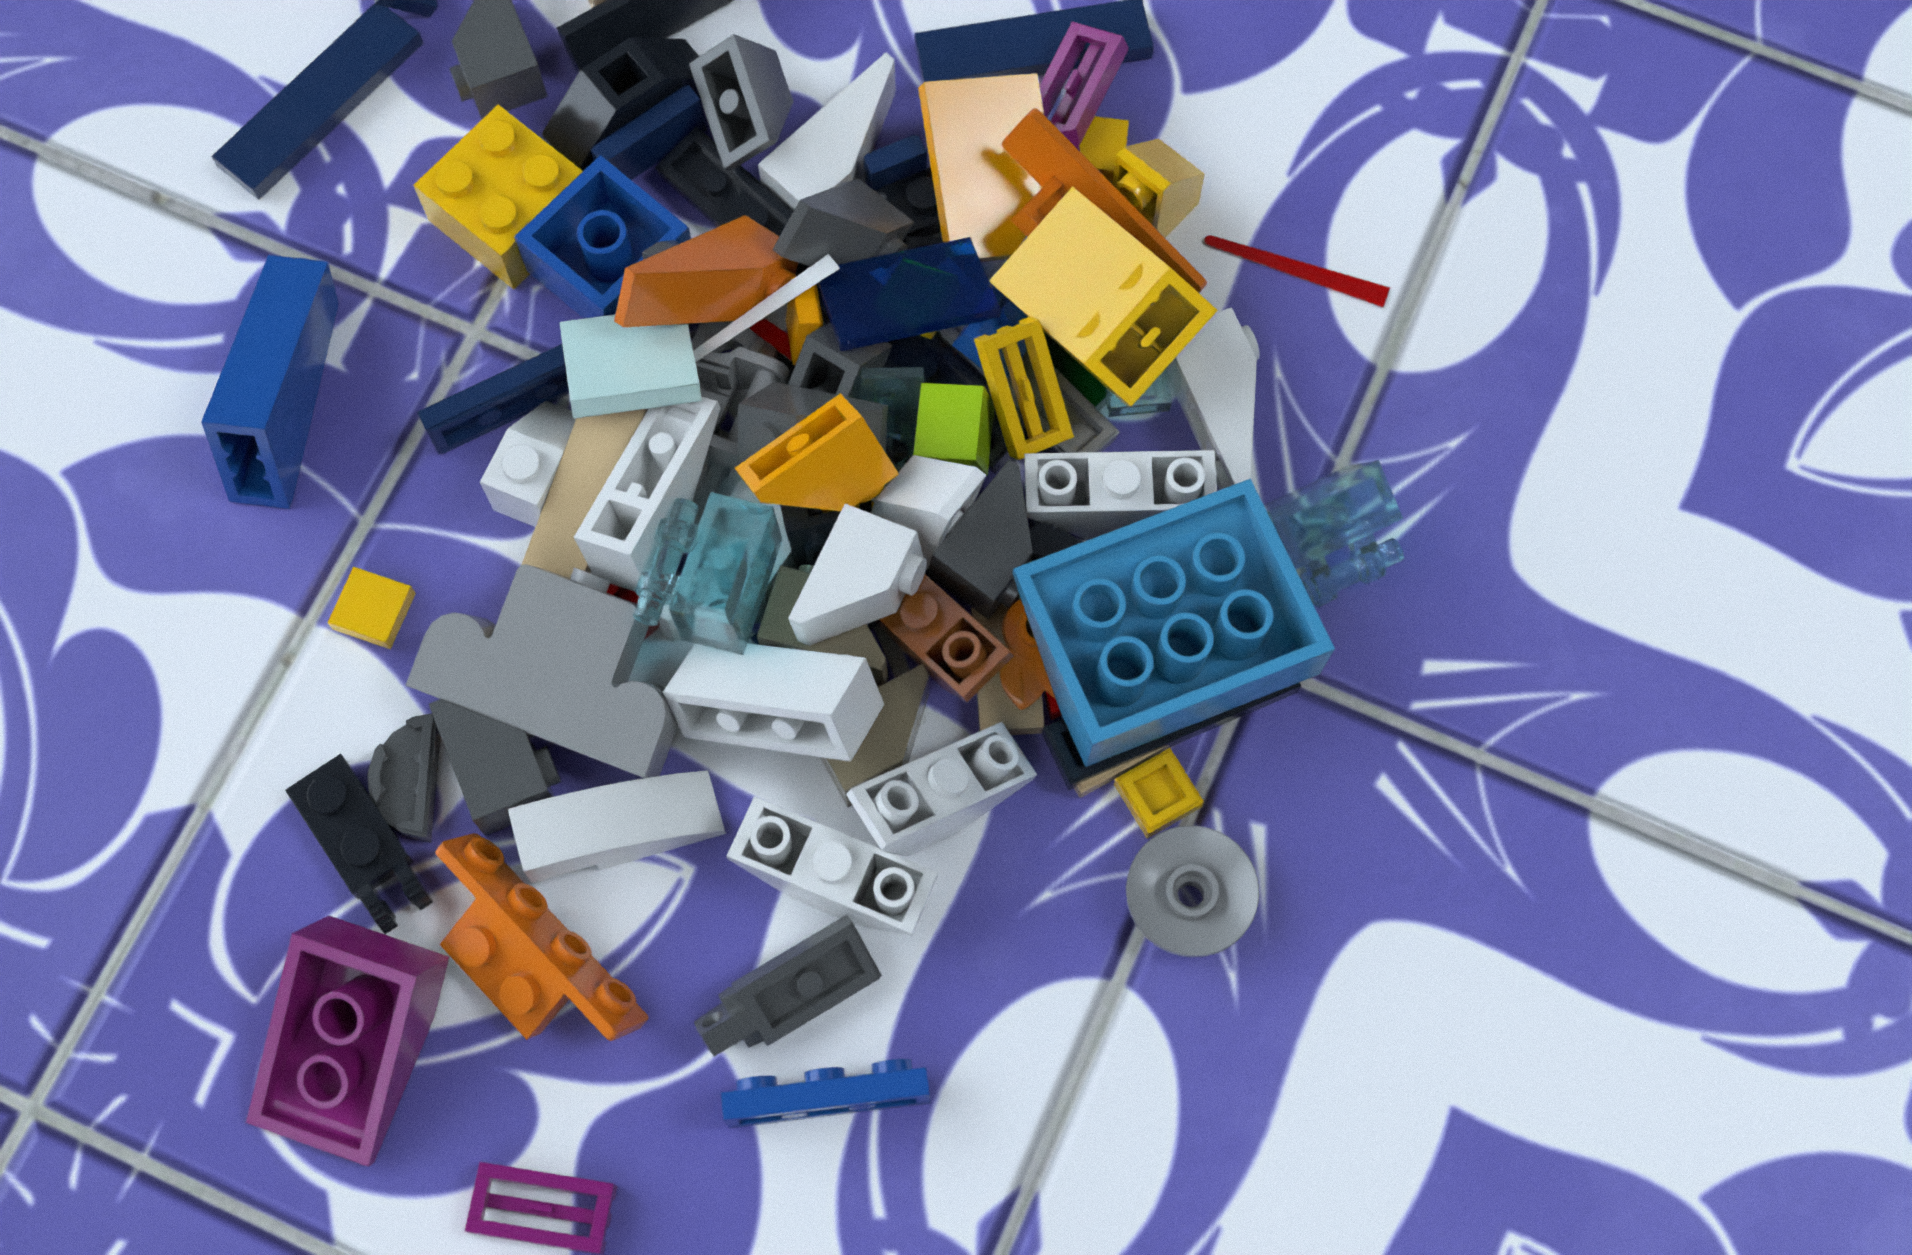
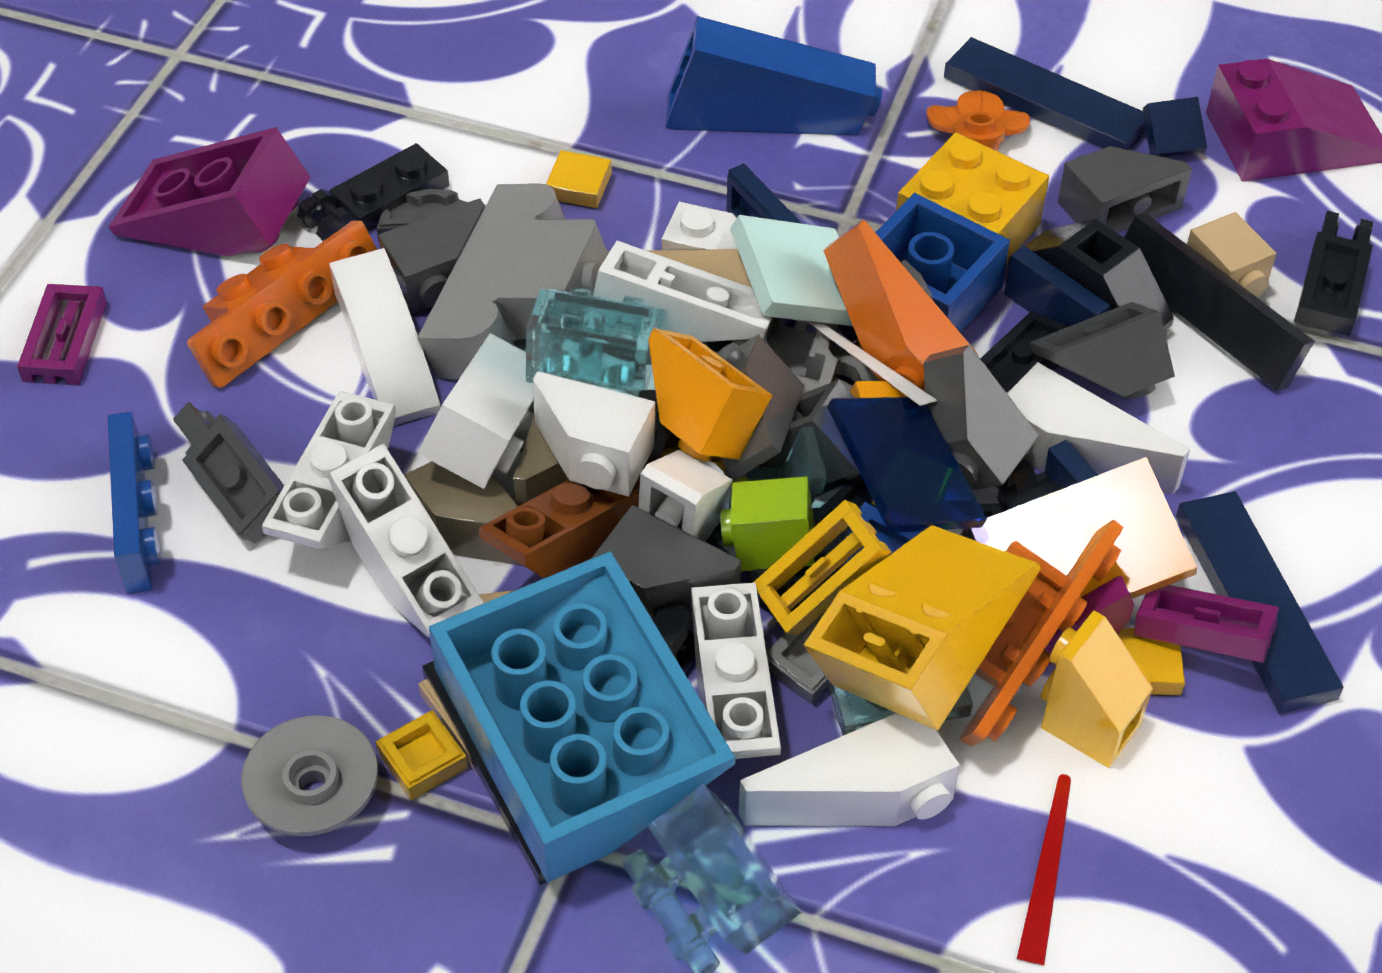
camera: 85 degrees right, 20 degrees down
none -> orange plate [926,90,1030,151]

